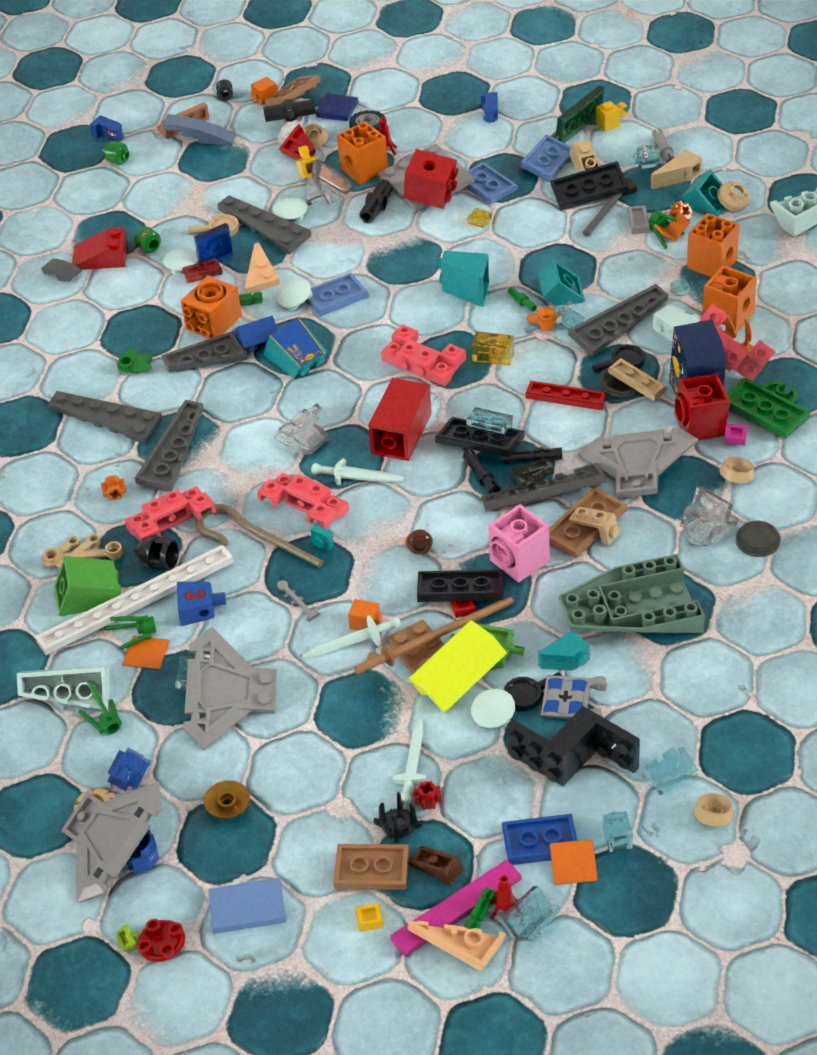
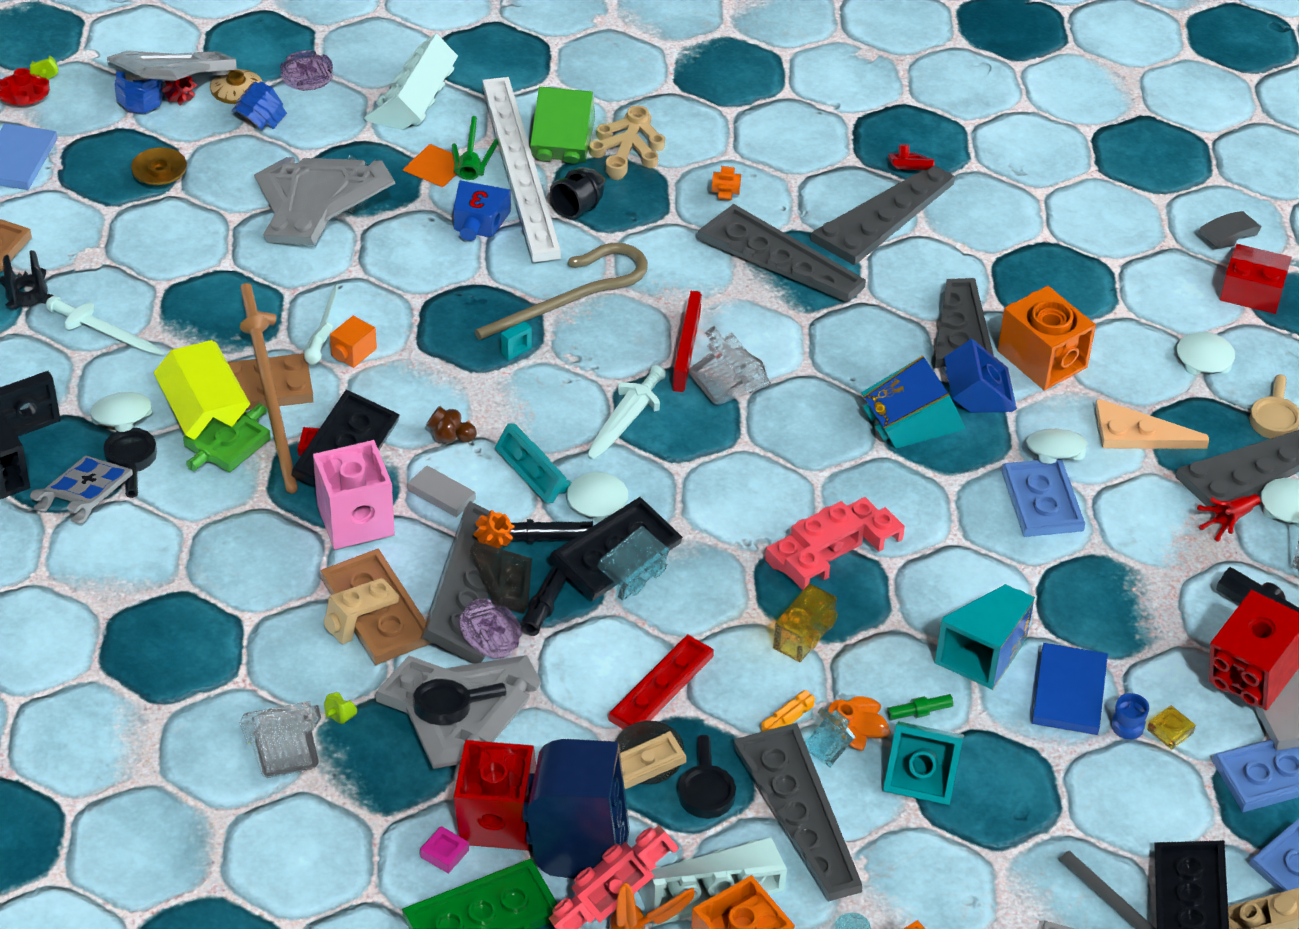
camera: 105 degrees right, 0 degrees up
green plant [78,681,122,735] -> none
green plate [117,348,153,373] -> none
coral bracket [125,486,216,542] -> none
green head [134,226,161,253] -> none
clear red plate [182,259,223,283] -> none
clear blue tile [194,223,233,268] -> none
green axle [239,292,263,306] -> none
coral bracket [257,472,349,529] -> none
light grey piece [277,580,320,622] -> none
red brick [368,377,432,461] -> none
red gear [413,781,442,810] -> none
teal slope [538,630,590,671] -> none
sand green wedge [559,554,705,633] -> none
tan hat [719,457,755,484] -> none
clear smoke piece [736,521,781,557] -> none
none -> clear purple tile [280,50,334,91]
none -> lime piece [324,692,357,724]
none -> light grey tile [408,466,476,517]
none -> black piece [413,679,506,725]
none -> clear purple tile [460,599,522,658]
none -> orange gear [473,510,515,552]
none -> teal plate [495,423,572,503]
none -> light aqua dish [567,472,628,523]
none -> red tile [673,291,702,392]
none -> light orange axle [761,690,815,732]
none -> red piece [888,144,934,170]
none -> blue tile [1032,643,1108,735]
none -> blue wheel [1111,693,1149,739]
none -> red piece [1197,494,1261,542]

